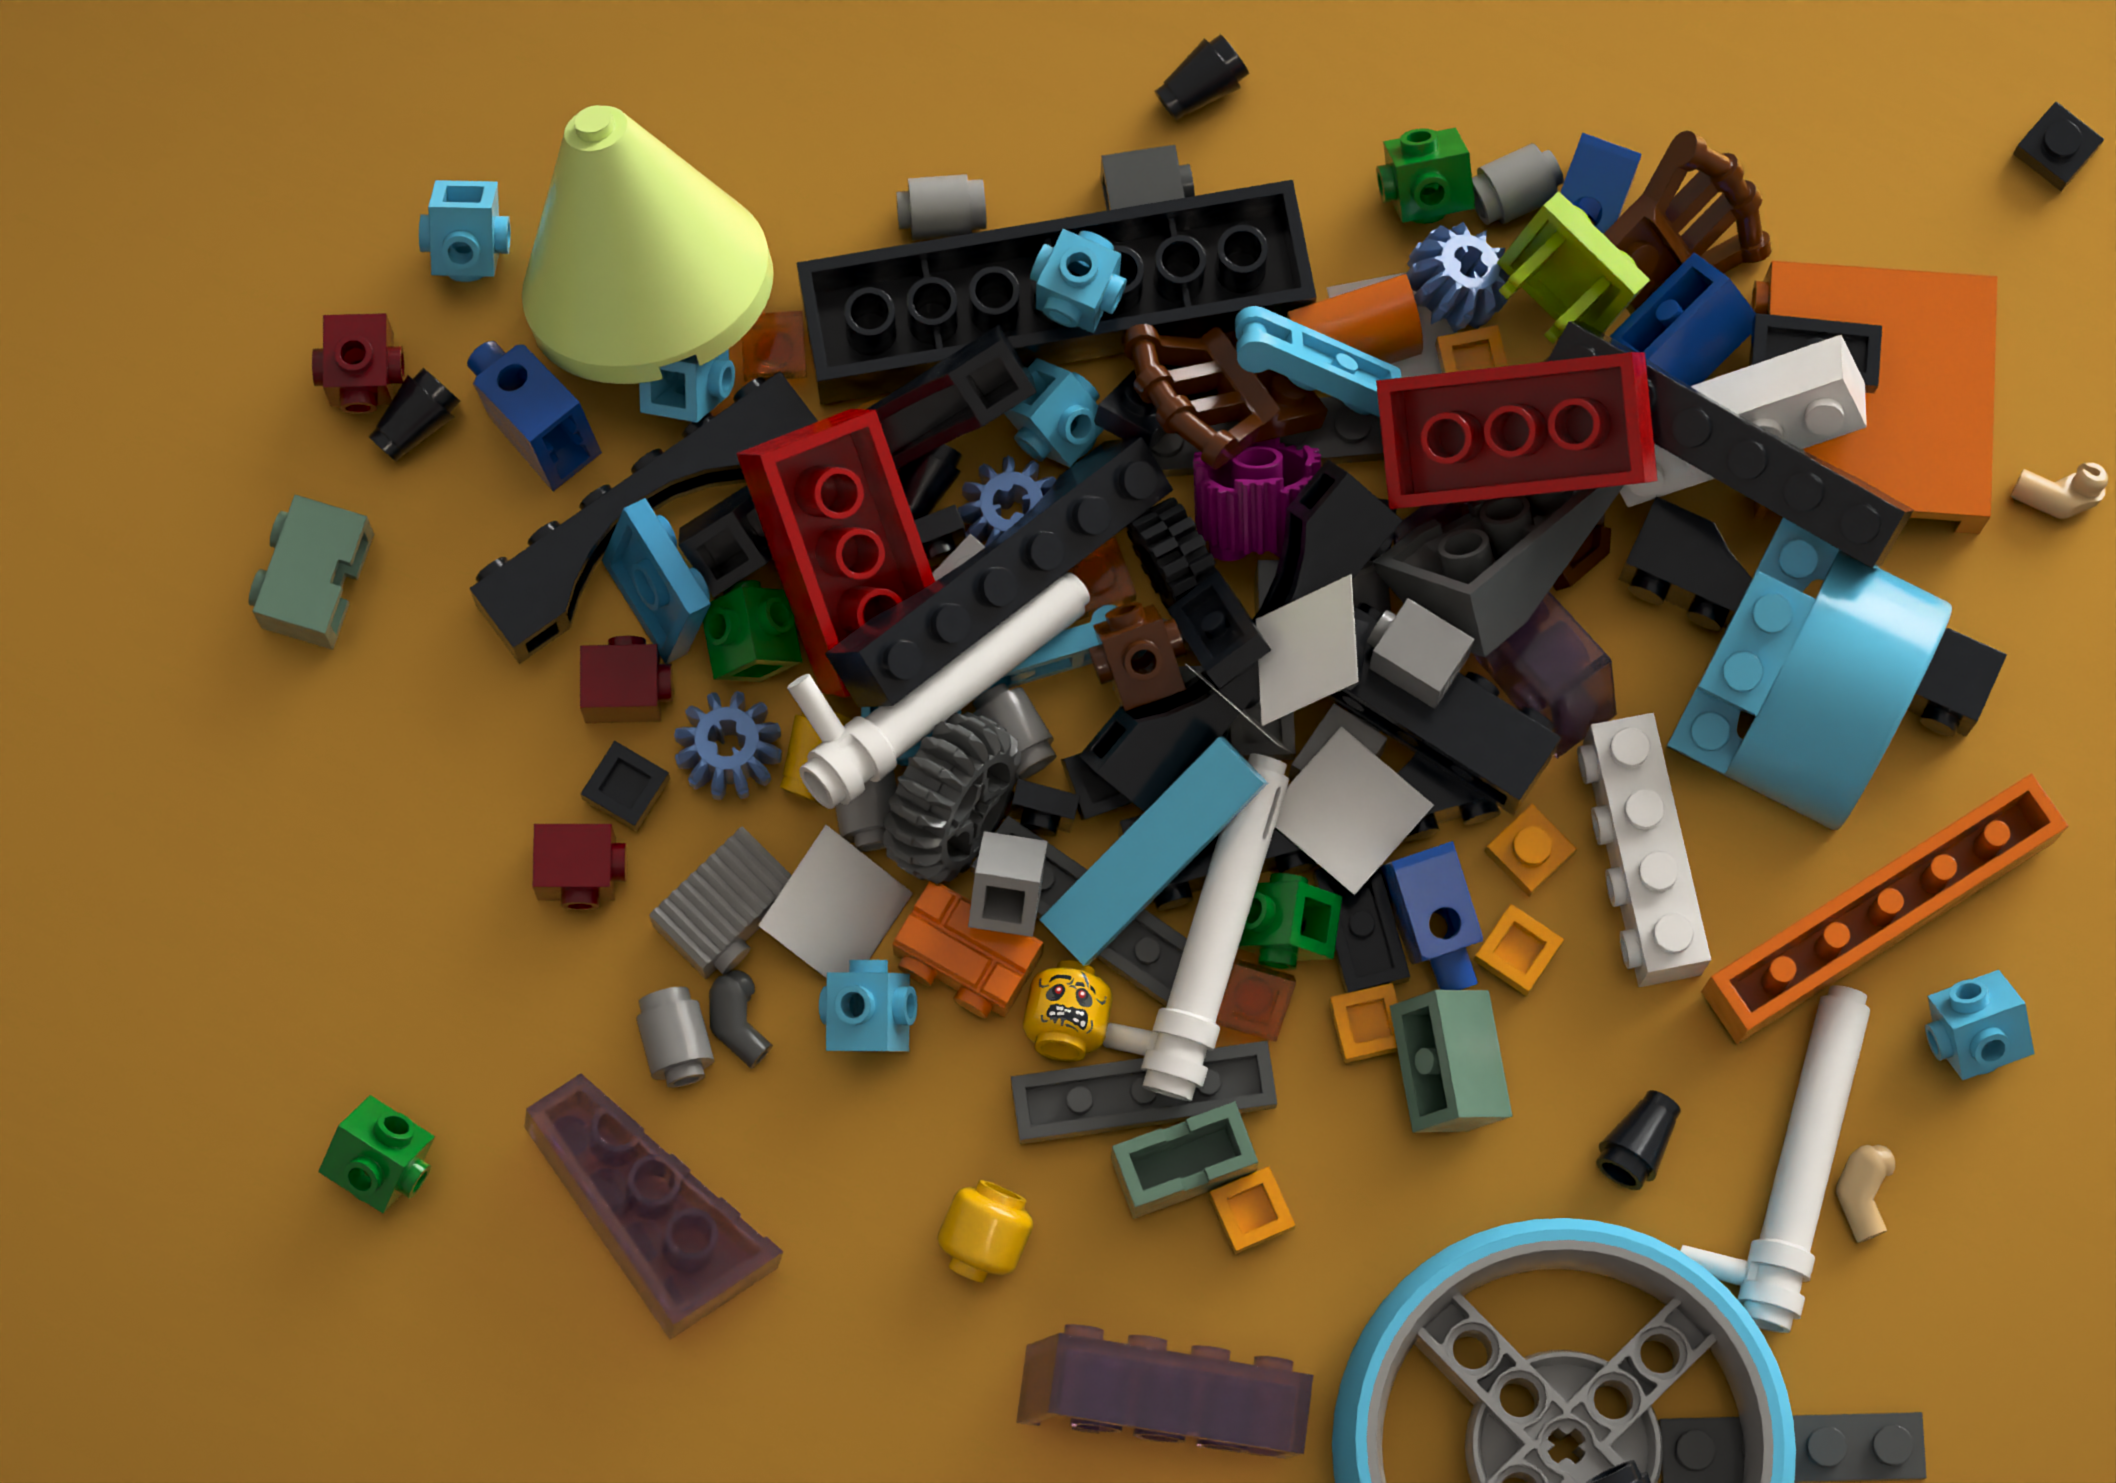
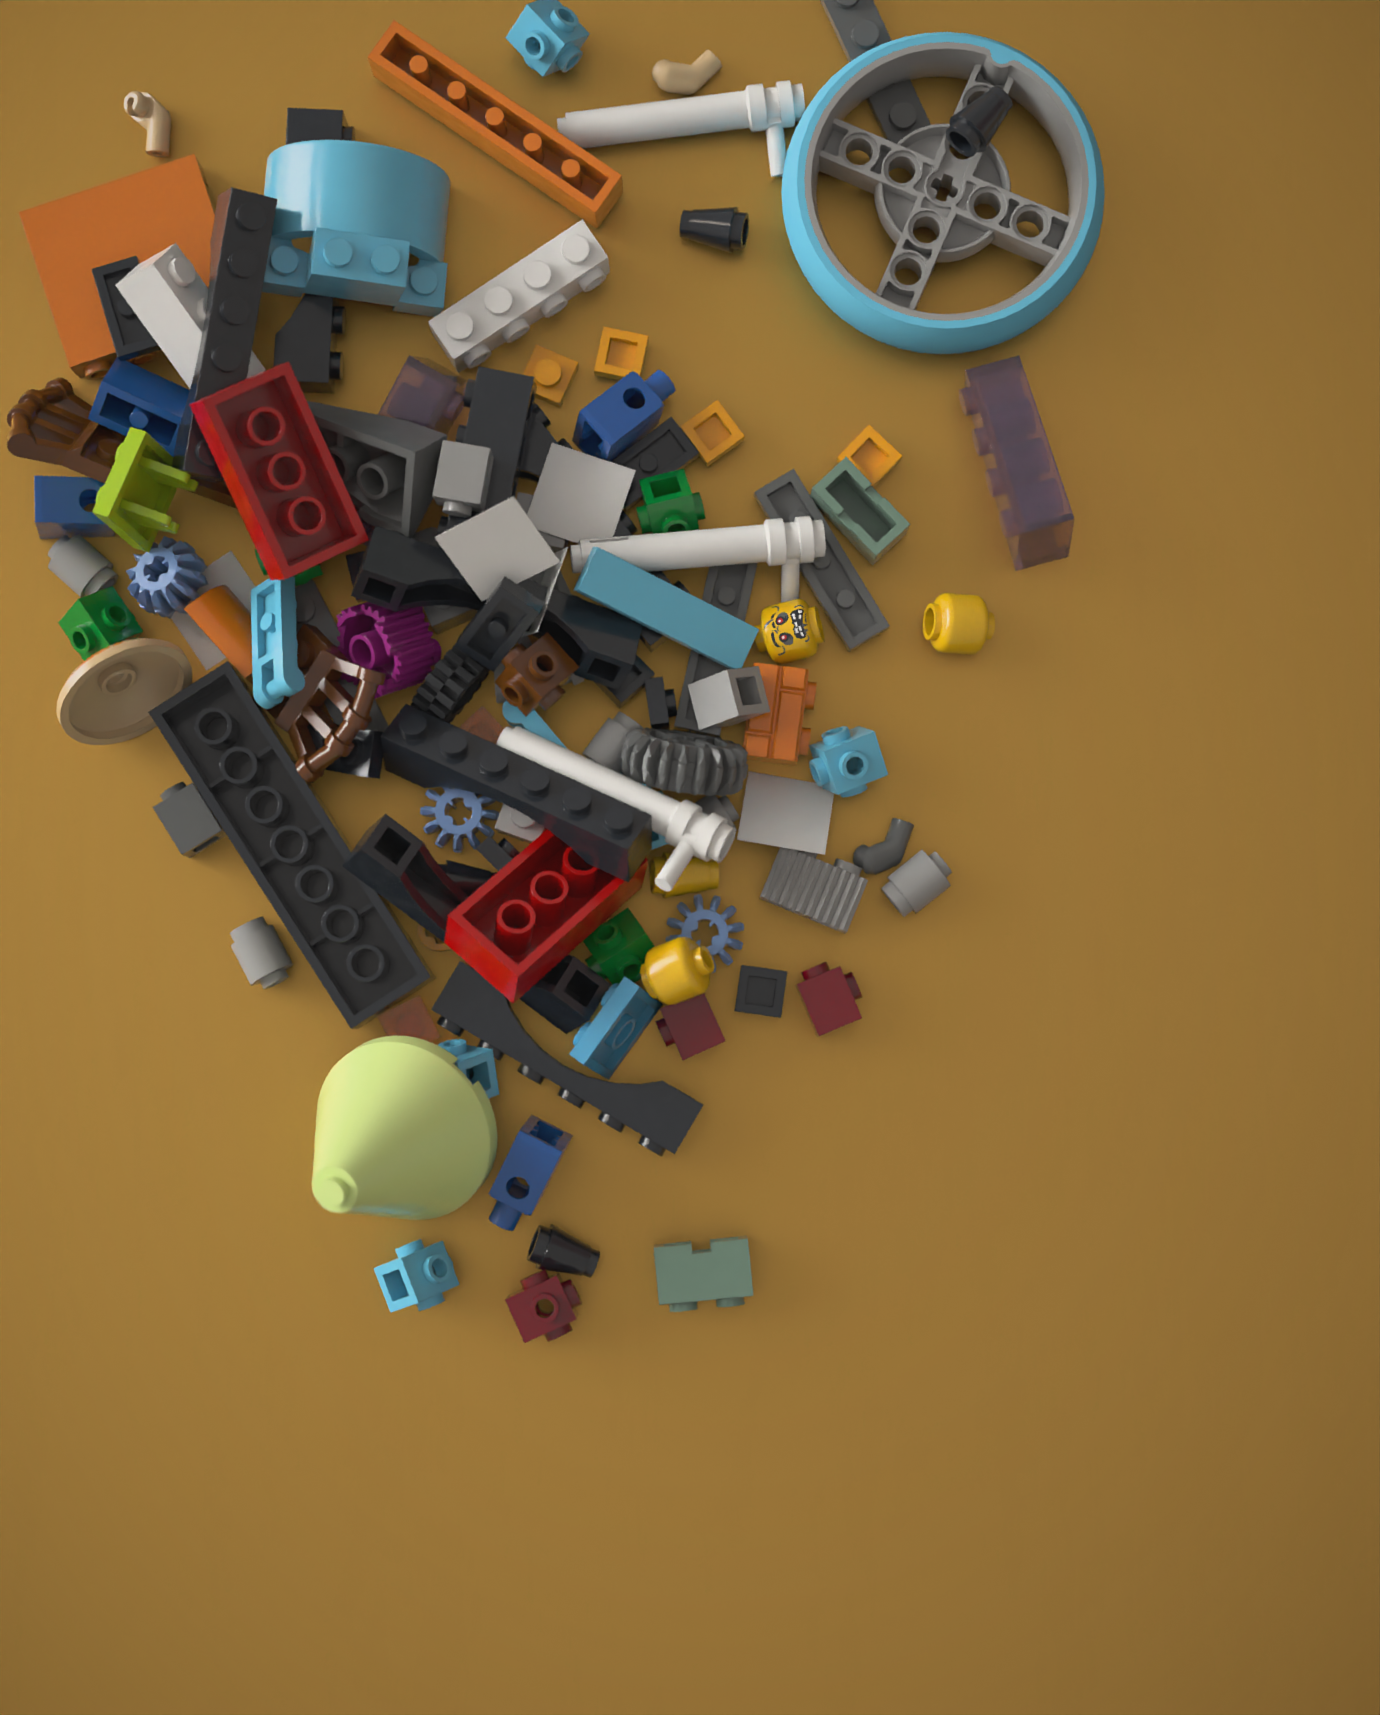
camera: 110 degrees left, 10 degrees up
green brick [318,1095,435,1213] -> none
wedge [524,1074,784,1340] -> none
medium azure brick [1004,358,1104,467] -> none
medium azure brick [1030,229,1127,333] -> none
black cone [1154,34,1250,121] -> none
clear orange plate [1215,958,1296,1042] -> none
sand green brick [1390,990,1513,1133] -> none
light orange plate [1435,325,1508,373] -> none
none -> tan dish [56,638,192,745]
none -> yellow head [640,937,714,1005]

